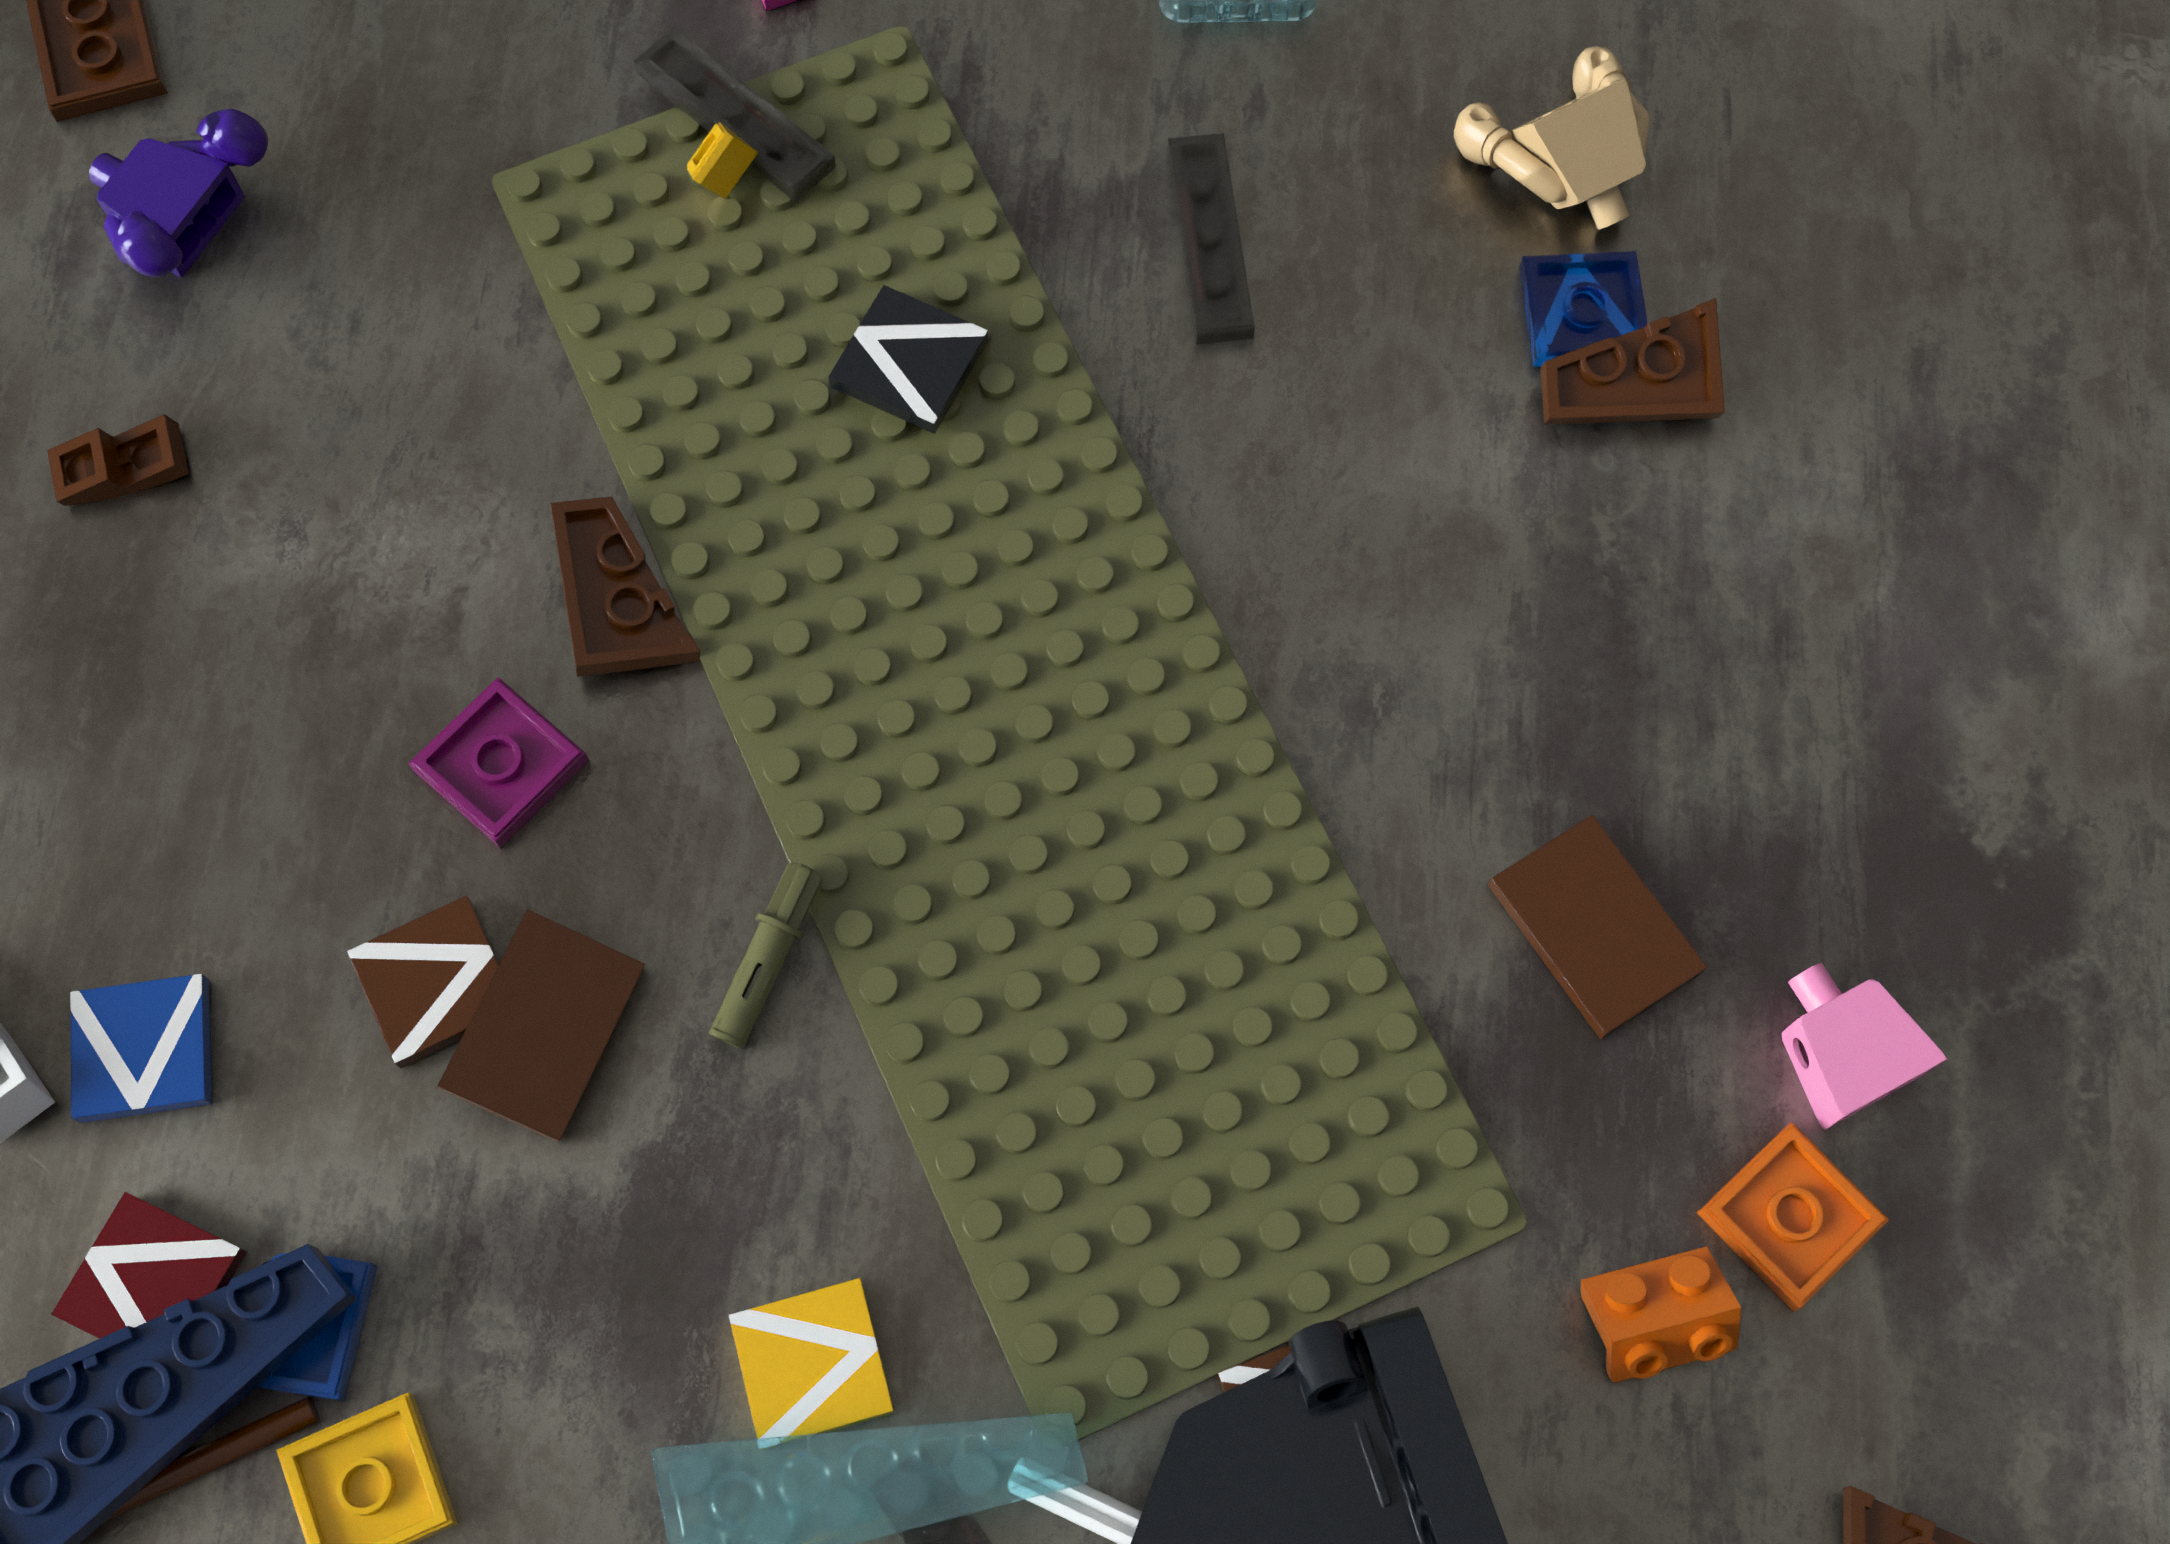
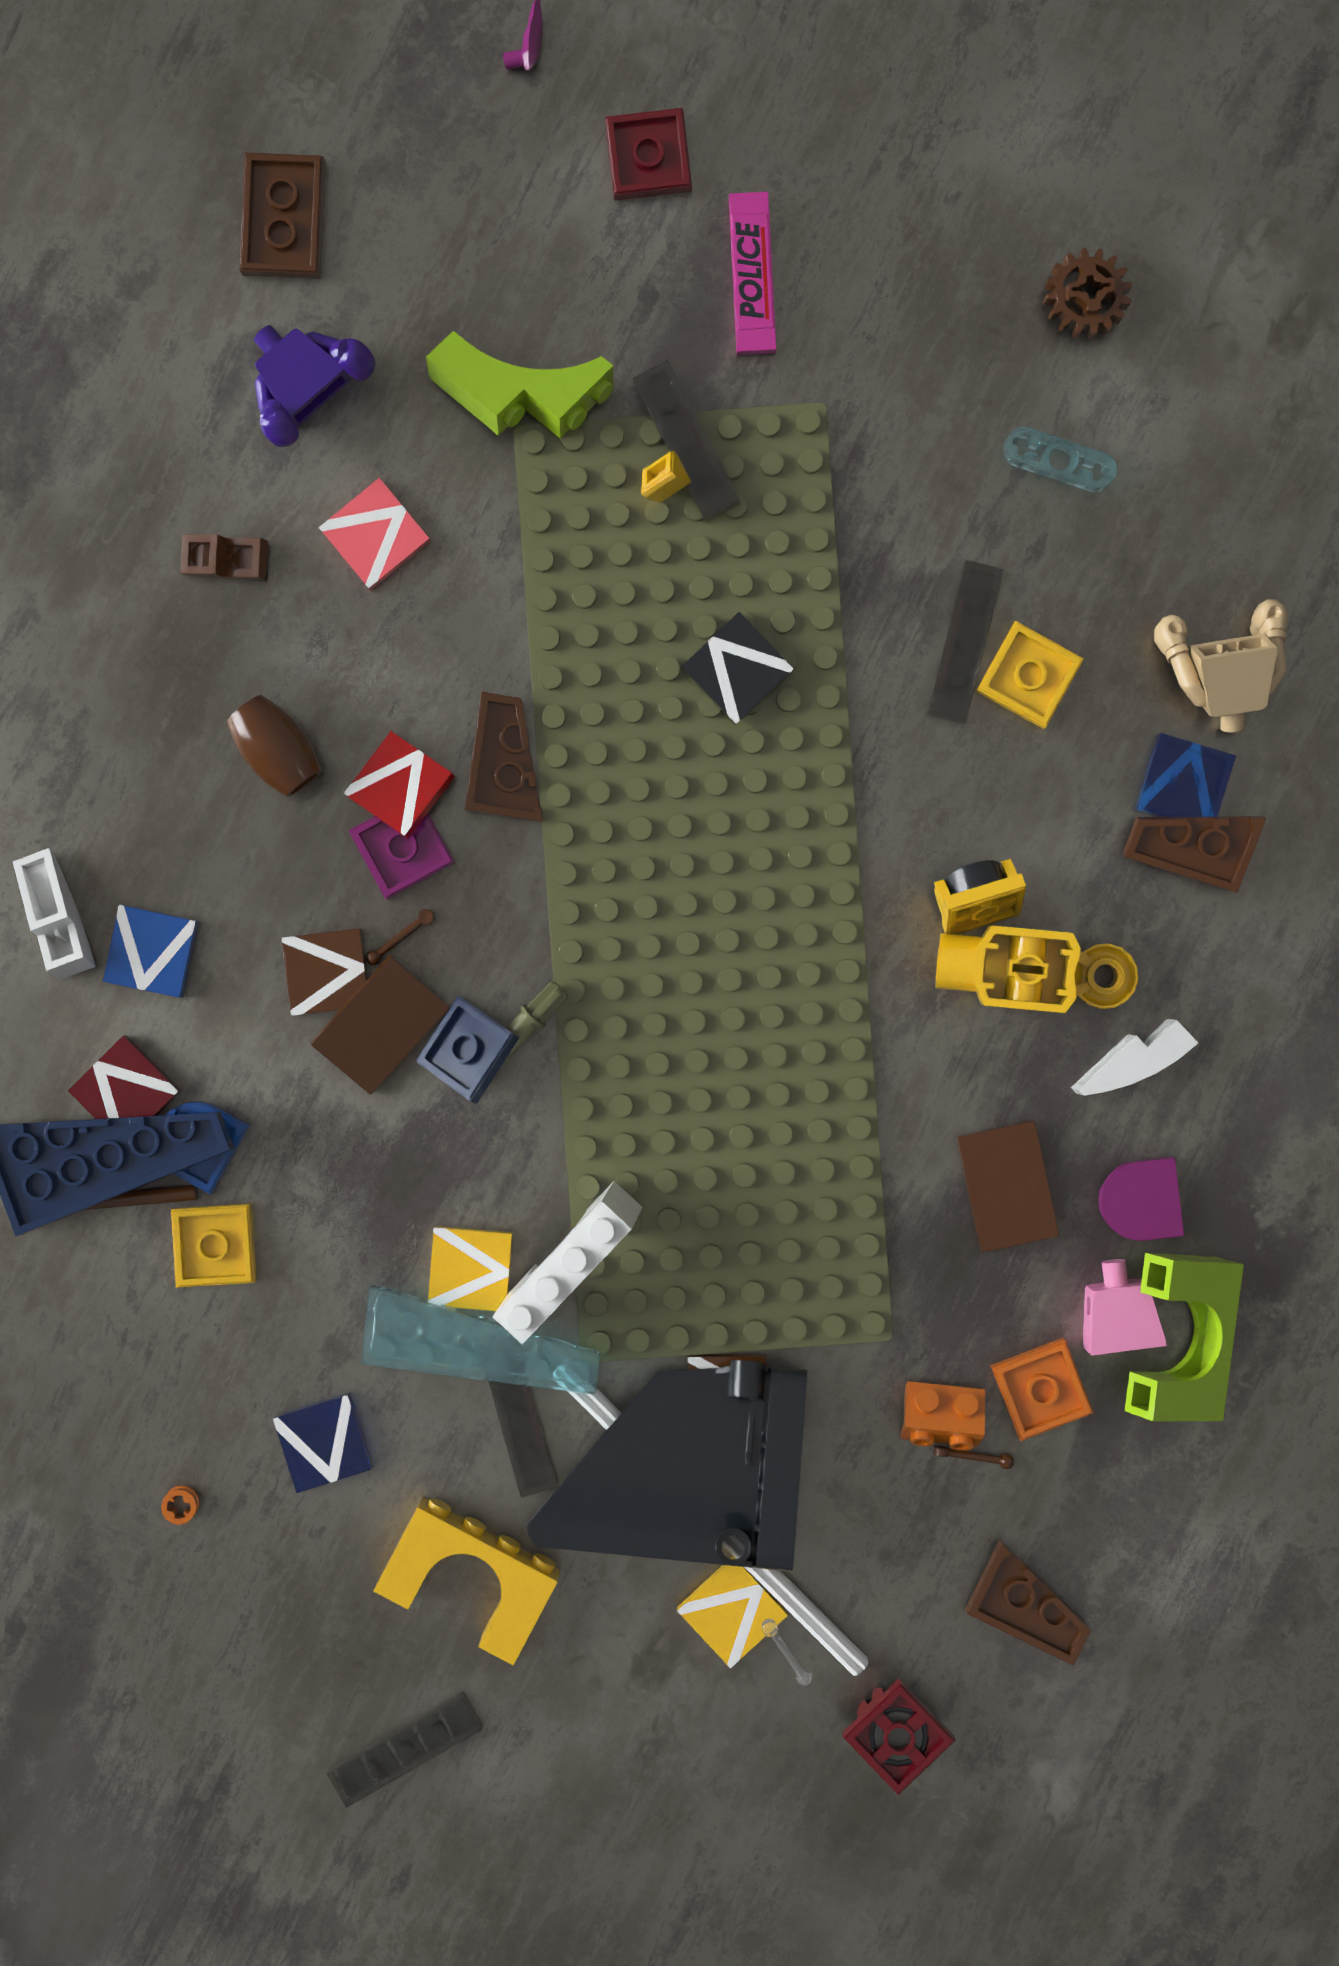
camera: 25 degrees right, 20 degrees up
none -> reddish brown piece [227,695,322,797]
none -> coral tile [319,478,431,591]
none -> red tile [344,731,455,839]
none -> reddish brown hinge [366,909,434,965]
none -> dark blue tile [416,995,520,1104]
none -> lime arch [426,331,614,439]
none -> white arch [492,1181,643,1344]
none -> reddish brown hinge [933,1445,1014,1469]
none -> yellow piece [934,859,1026,935]
none -> yellow brick [935,926,1138,1013]
none -> yellow tile [975,621,1084,729]
none -> white slope [1071,1019,1198,1096]
none -> magenta tile [1098,1156,1184,1241]
none -> lime arch [1125,1253,1244,1421]

